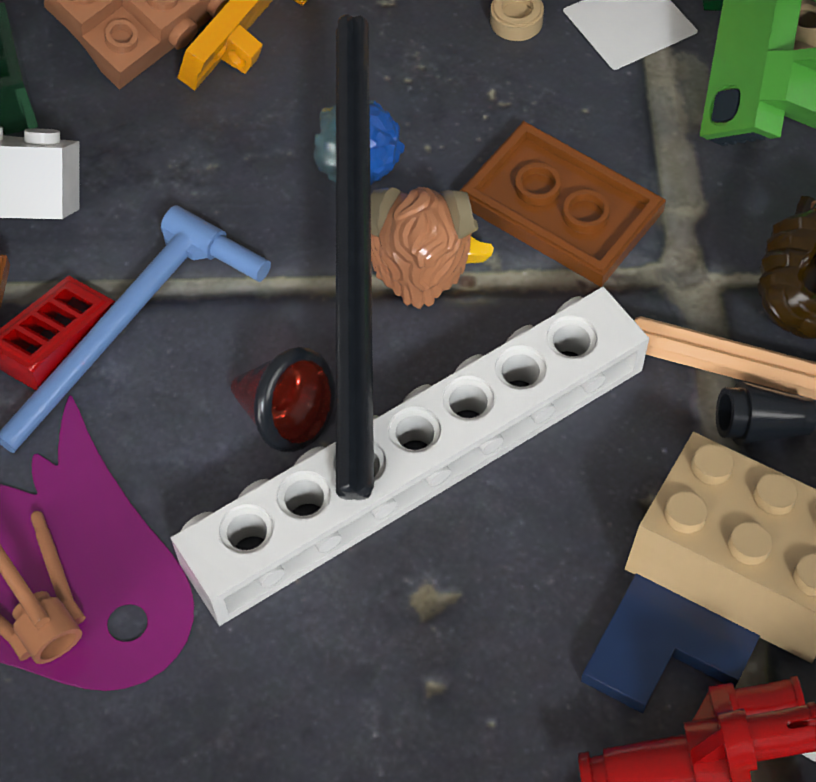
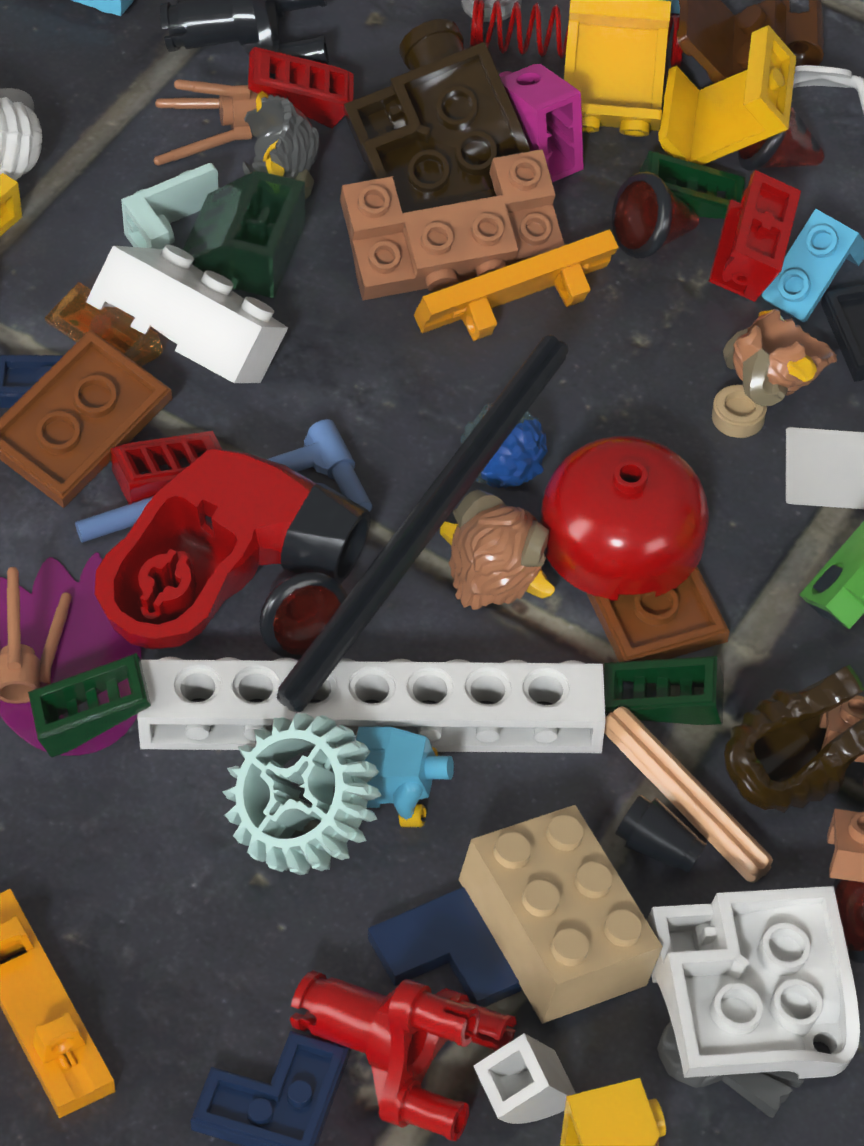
camera: 30 degrees right, 5 degrees down
none -> dark green slope [28,653,151,758]
none -> red piece [94,448,371,649]
none -> light aqua gear [222,713,382,875]
none -> medium azure piece [356,727,454,827]
none -> red cylinder [540,436,709,601]
none -> dark green slope [604,656,724,725]

